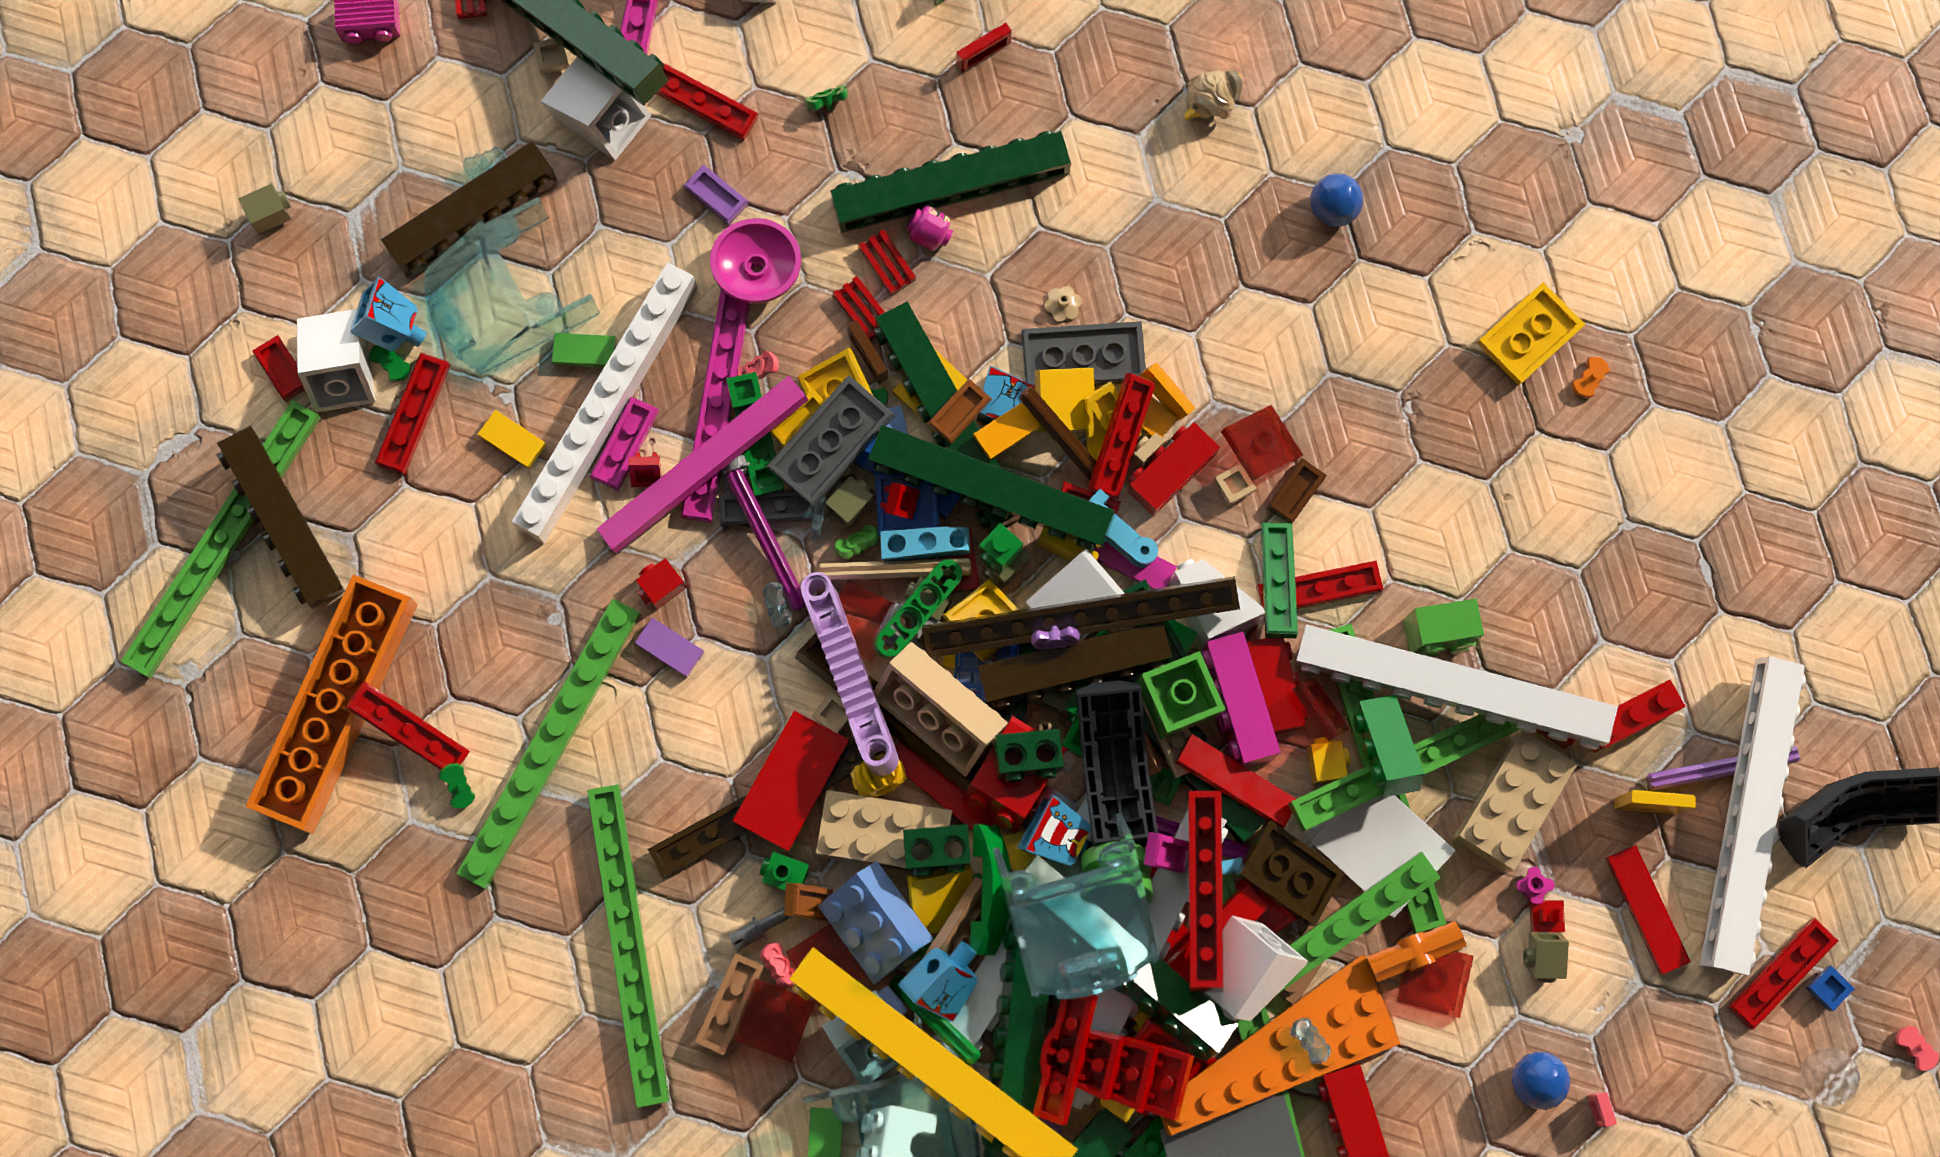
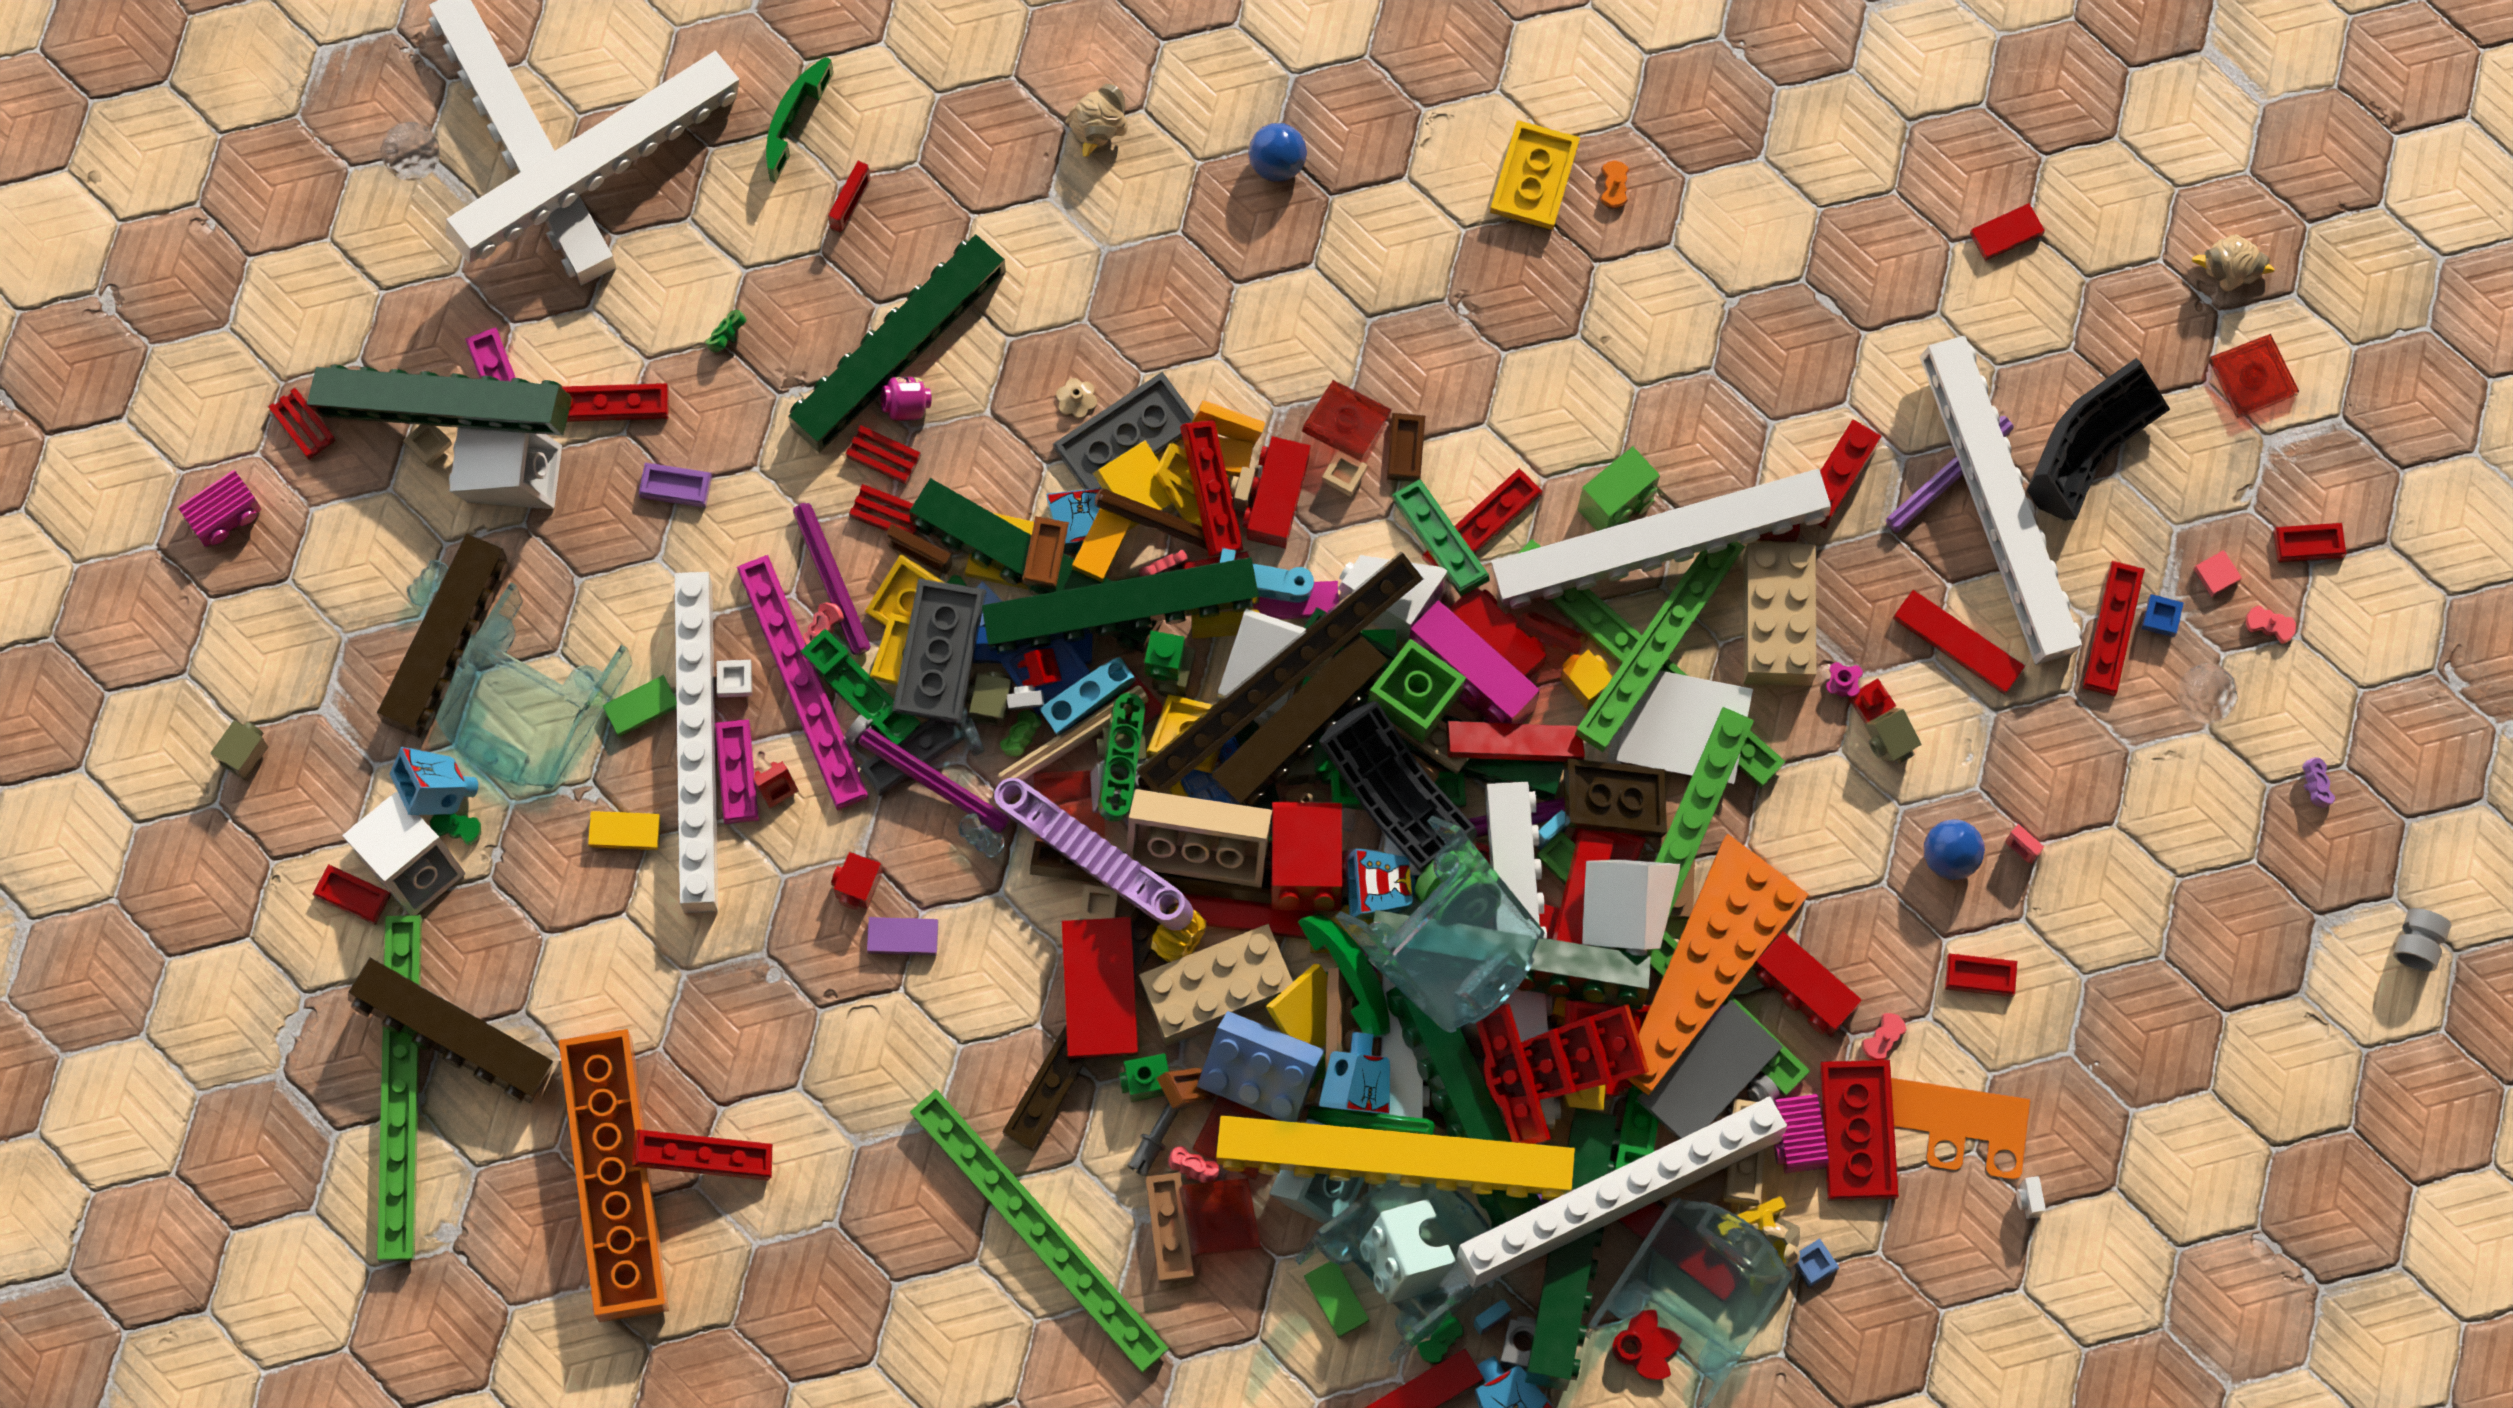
camera: 30 degrees left, 5 degrees down
red tile [374,352,451,475] -> none
green piece [438,763,475,809] -> none
bright green plate [457,598,641,889] -> none
dark pink tile [597,376,809,553] -> none
dark pink dish [710,218,801,303] -> none
dark green brick [903,824,971,876] -> none
dark green brick [992,729,1064,783] -> none
medium lavender piece [1031,626,1080,650] -> none
dark pink tile [1144,832,1189,874] -> none
red brick [1188,791,1224,992] -> none
clear light blue piece [1290,1018,1331,1064] -> none
brick [1353,695,1424,797] -> none
orange piece [1366,921,1467,983] -> none
clear red plate [1396,951,1474,1019] -> none
yellow tile [1614,790,1696,815] -> none
none -> white plate [717,660,752,697]
none -> magenta axle [793,502,871,655]
none -> white plate [1007,685,1044,710]
none -> coral piece [1139,550,1188,577]
none -> red tile [1970,203,2045,261]
none -> coral tile [2193,550,2242,597]

